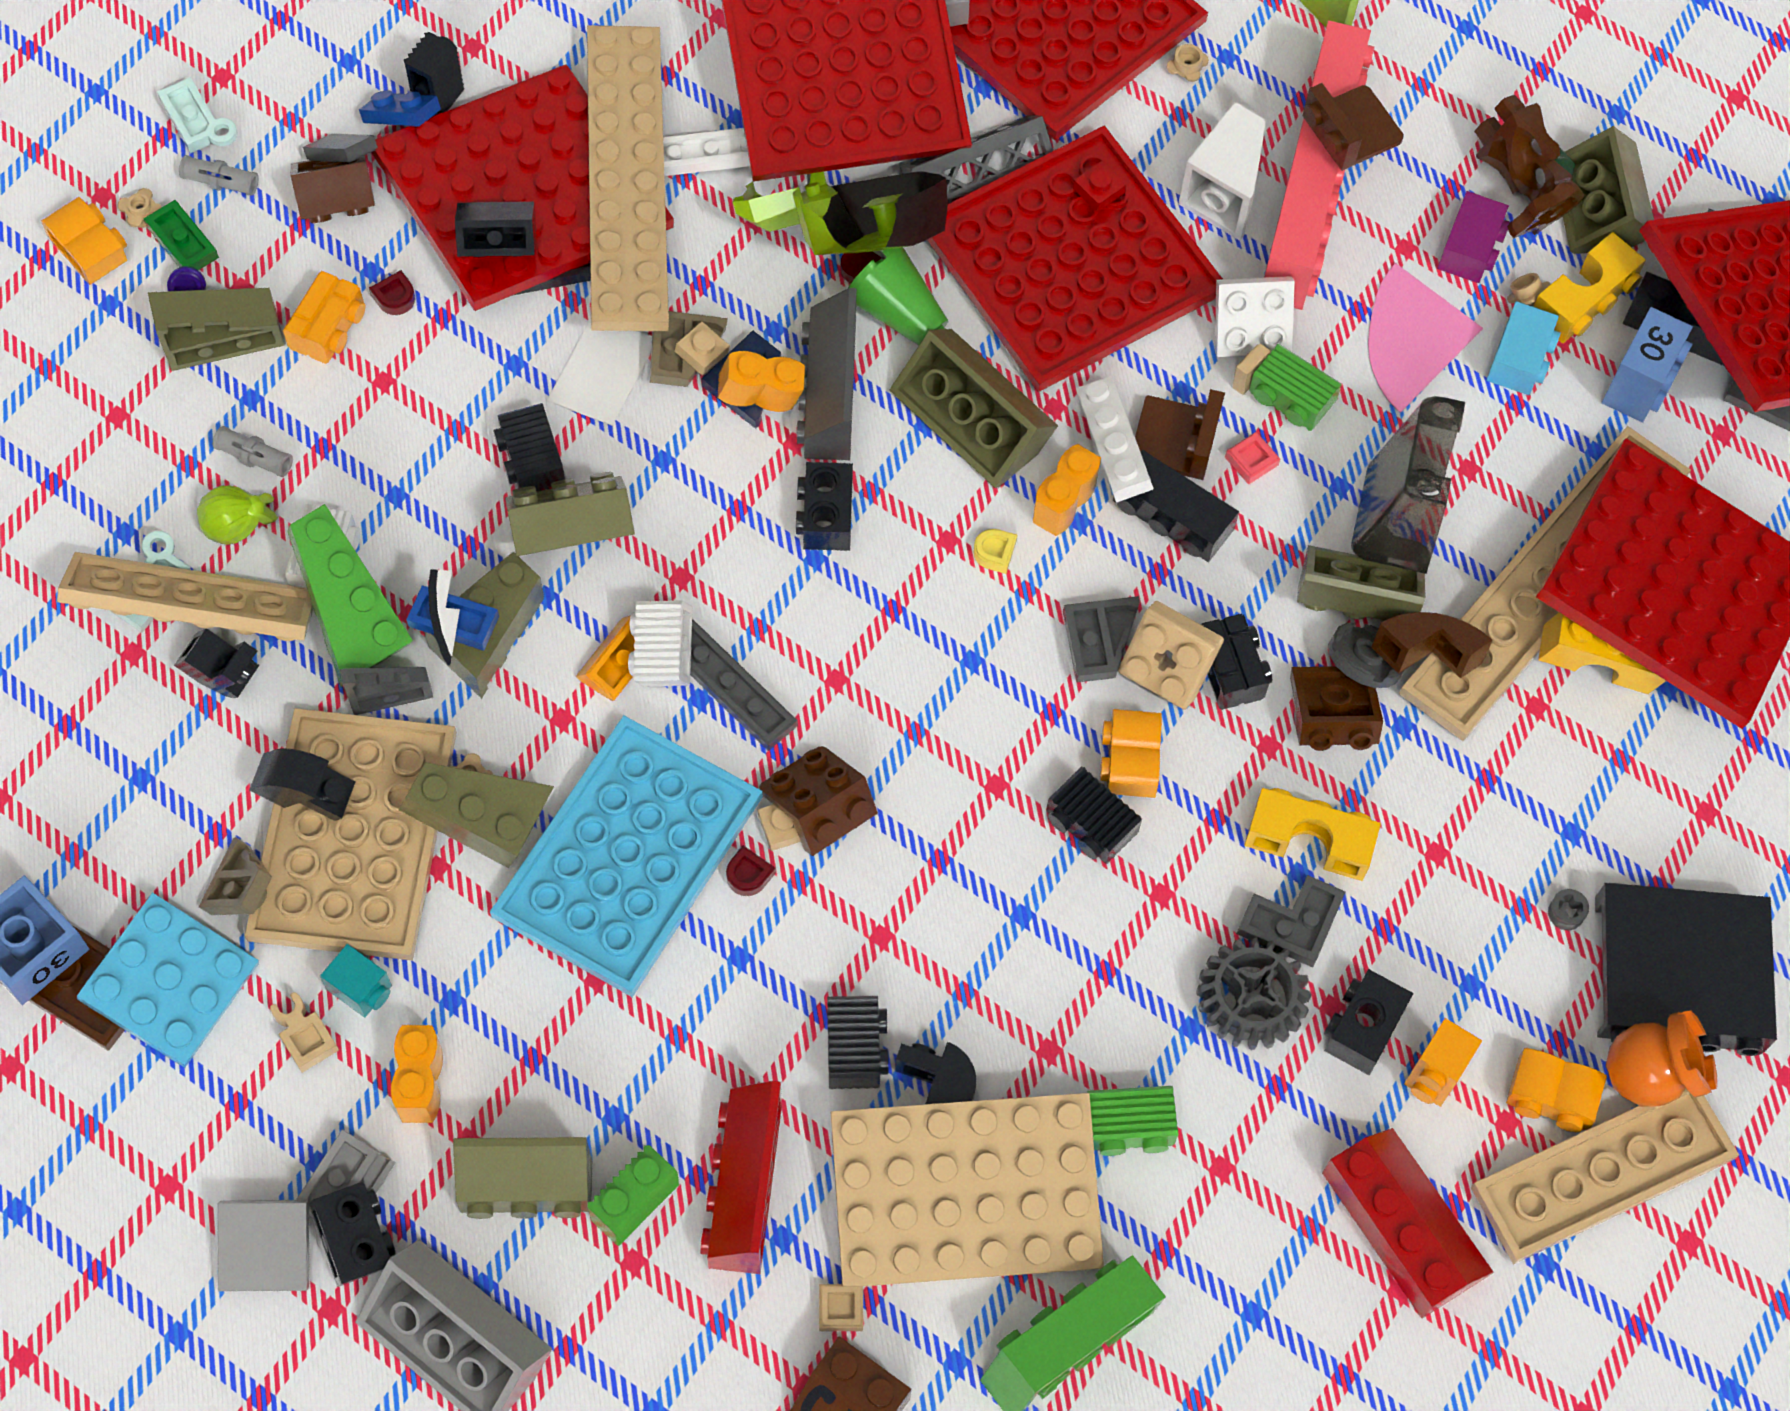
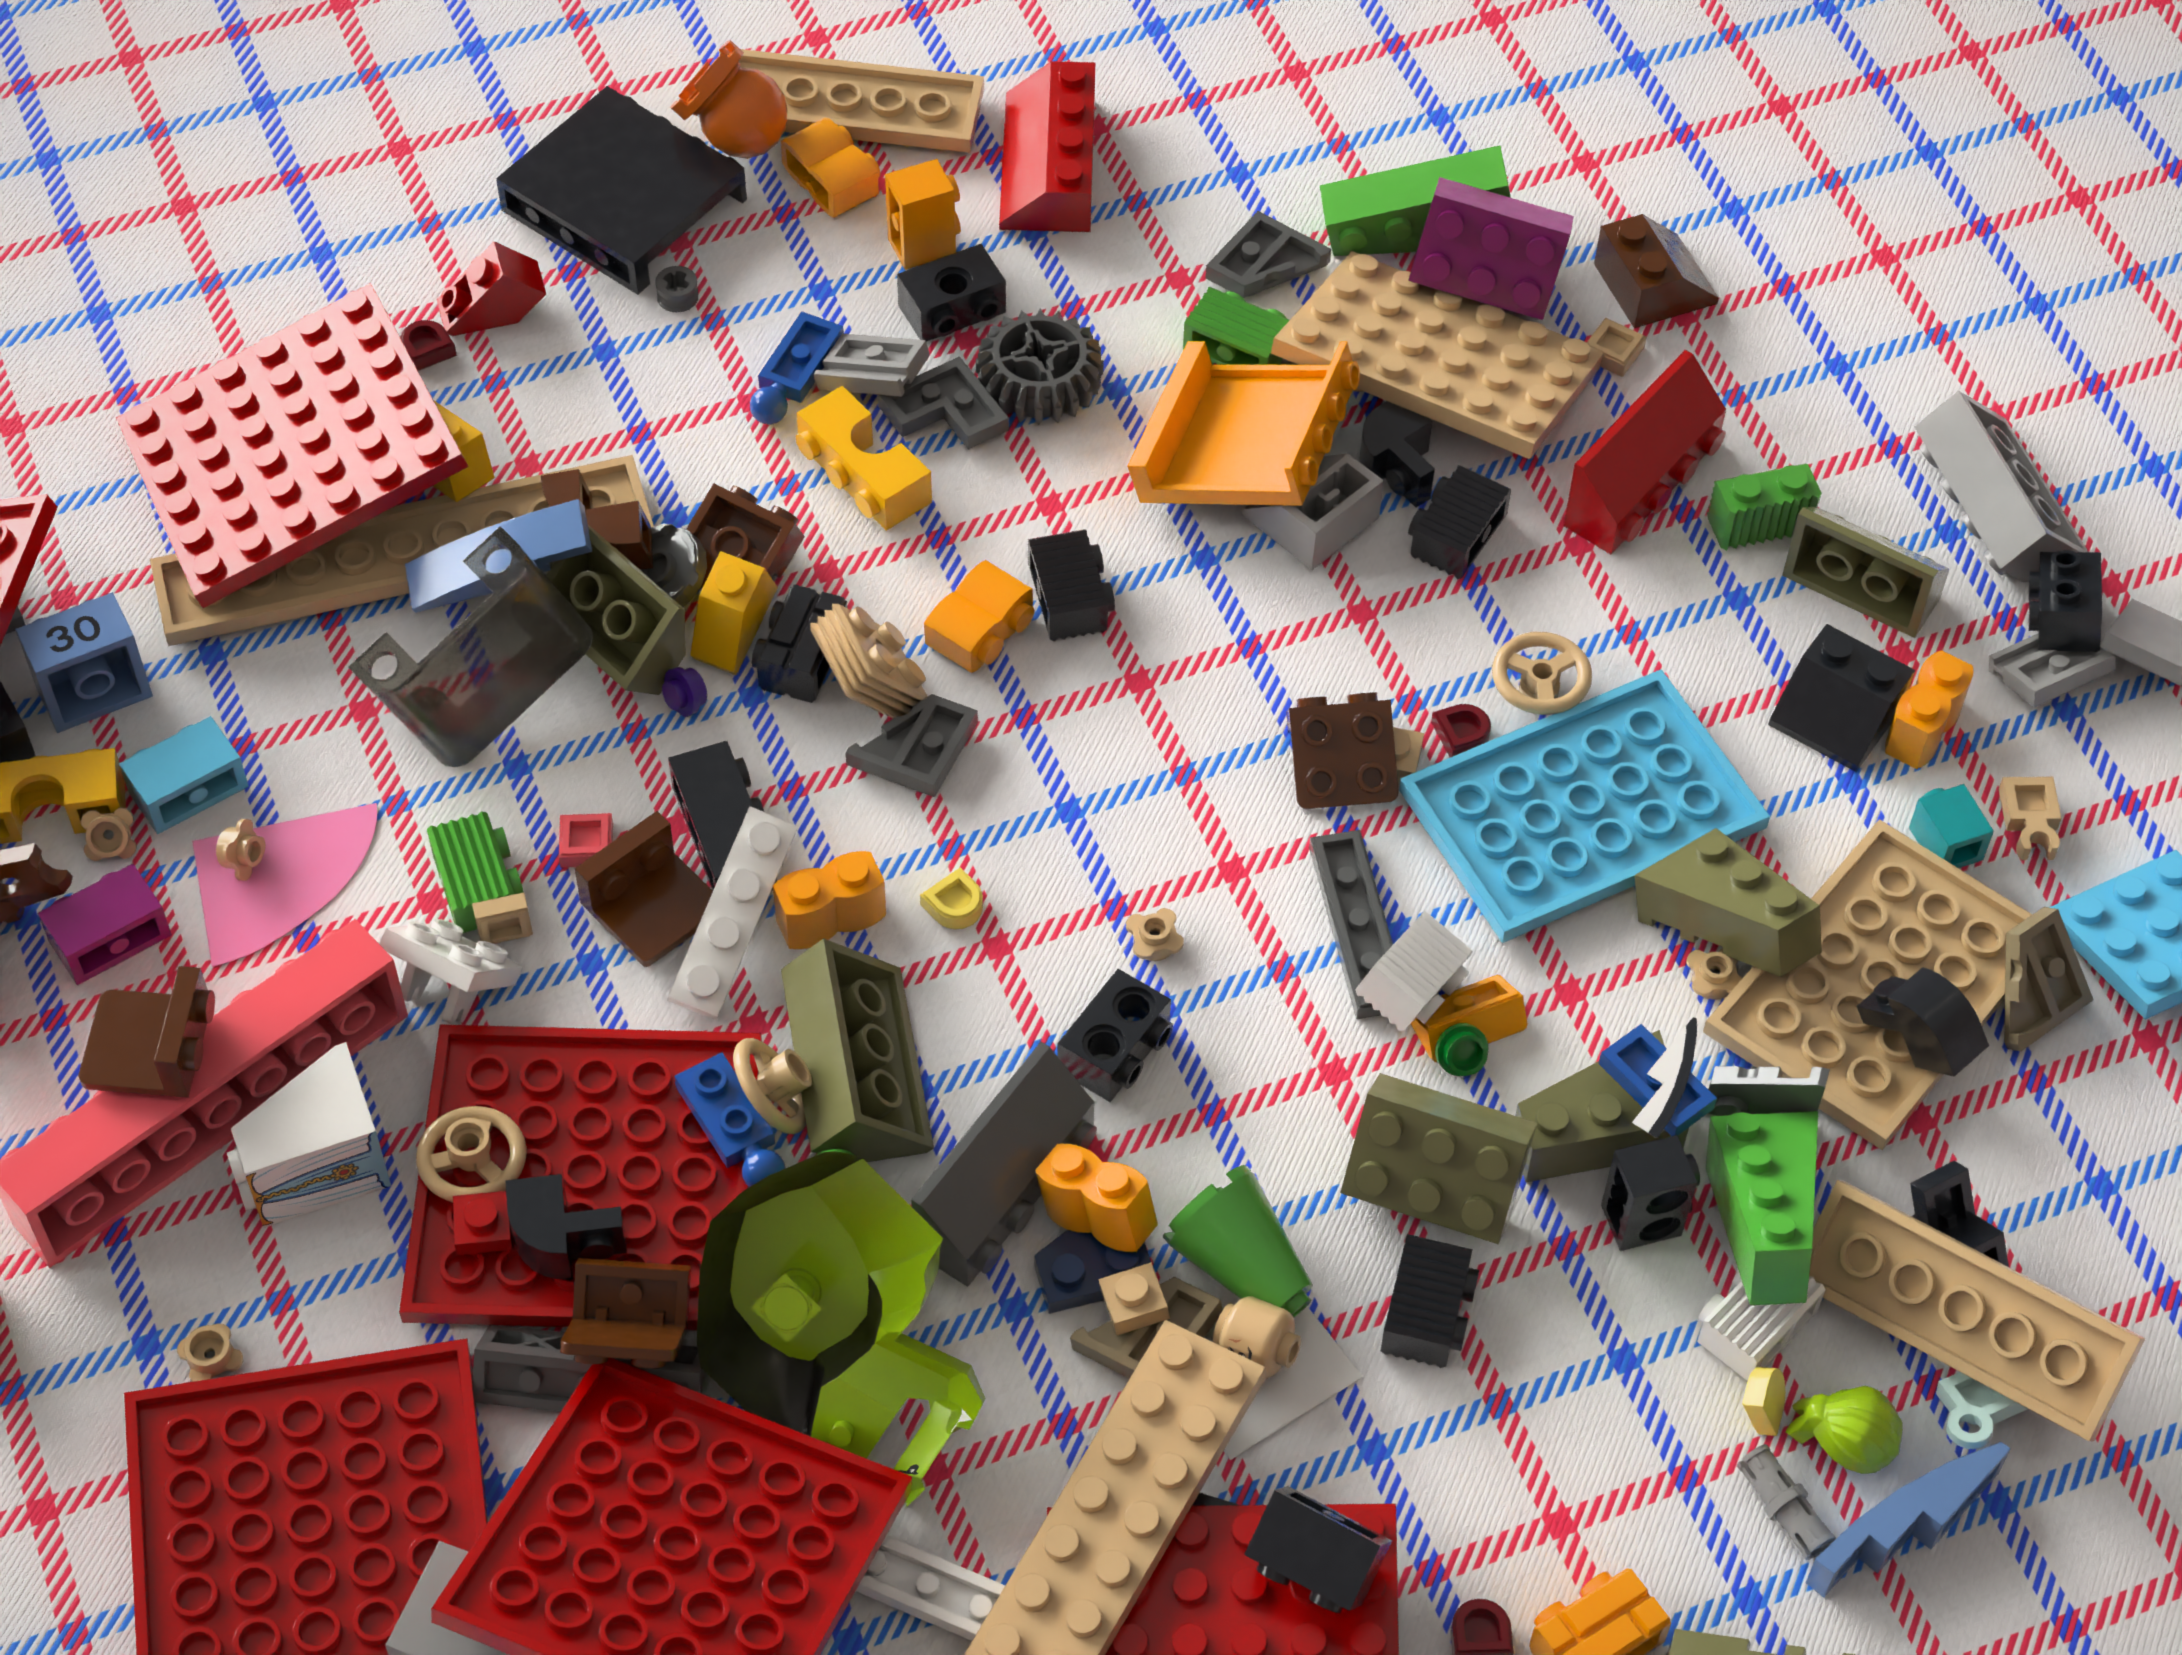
camera: 145 degrees left, 10 degrees down
none -> tan plate [216,819,266,881]
none -> dark red tile [400,320,457,371]
none -> medium blue slope [405,499,592,613]
none -> tan piece [416,1106,527,1202]
none -> red slope [437,241,546,336]
none -> black brick [505,1174,627,1280]
none -> reddish brown bracket [560,1258,691,1368]
none -> dark purple plate [662,667,707,717]
none -> blue plate [674,1052,786,1187]
none -> yellow slope [690,551,778,675]
none -> tan piece [733,1038,812,1134]
none -> blue plate [750,311,844,425]
none -> light grey plate [814,333,930,397]
none -> tan plate [1126,908,1184,961]
none -> light orange panel [1127,341,1360,506]
none -> bright green cone [1163,1165,1313,1318]
none -> dark grey wing [1205,211,1332,298]
none -> tan head [1213,1296,1301,1379]
none -> light grey slope [1242,453,1384,570]
none -> magenta brick [1408,177,1574,320]
none -> green plate [1435,1023,1488,1076]
none -> tan piece [1492,632,1592,715]
none -> black brick [1601,1135,1700,1251]
none -> light yellow tile [1742,1367,1786,1436]
none -> black slope [1768,624,1915,772]
none -> medium blue slope [1805,1442,2011,1597]

